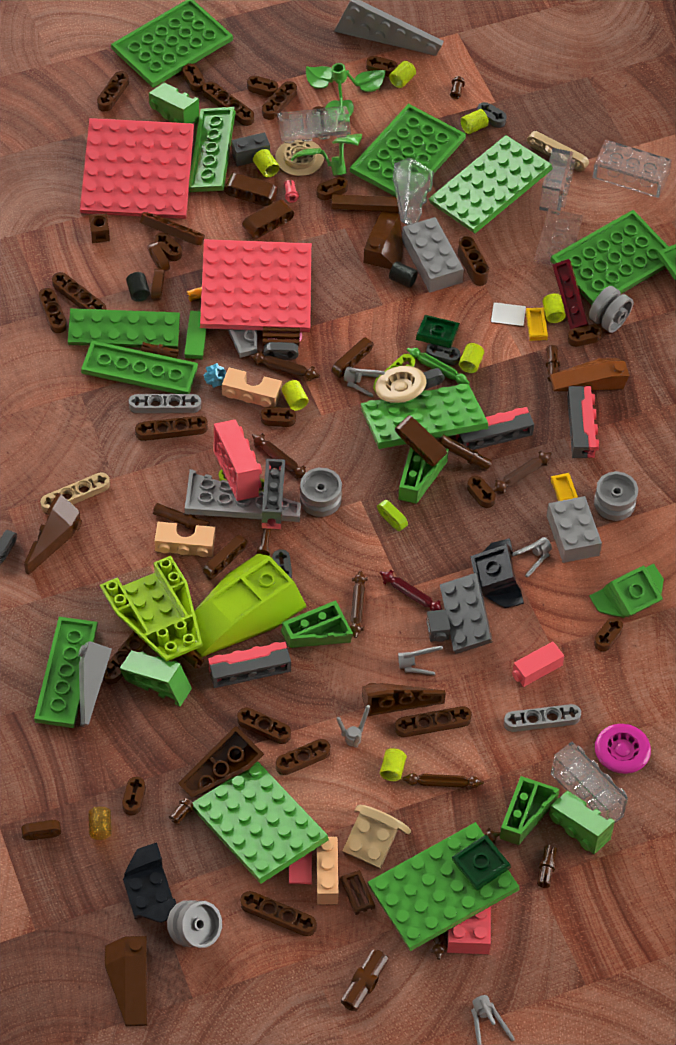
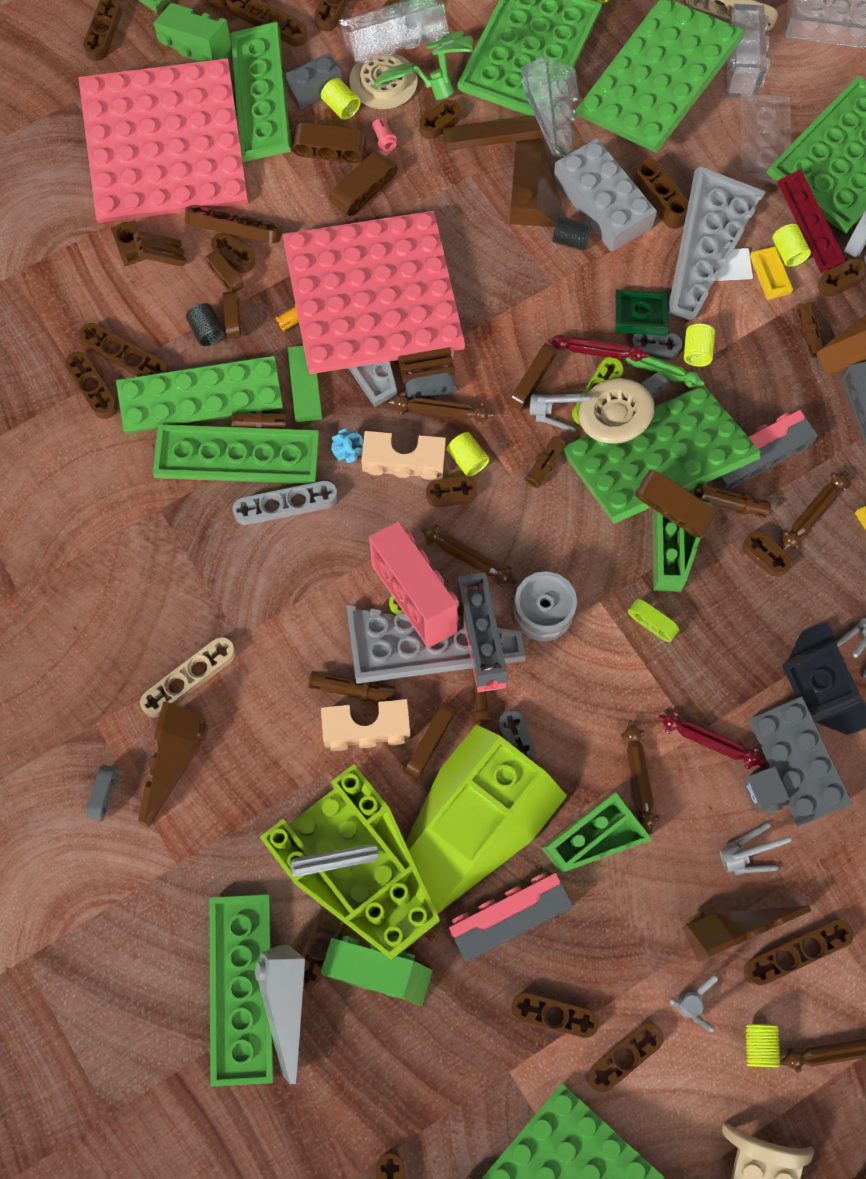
camera: 10 degrees left, 15 degrees up
reddish brown beam [135,416,208,441] -> none
reddish brown wedge [178,726,264,798] -> none
none -> reddish brown tile [133,231,187,267]
none -> light grey axle [290,844,379,877]
none -> reddish brown pin [524,436,567,489]
none -> dark red wheel [548,335,650,362]
none -> light grey wing [668,166,766,321]

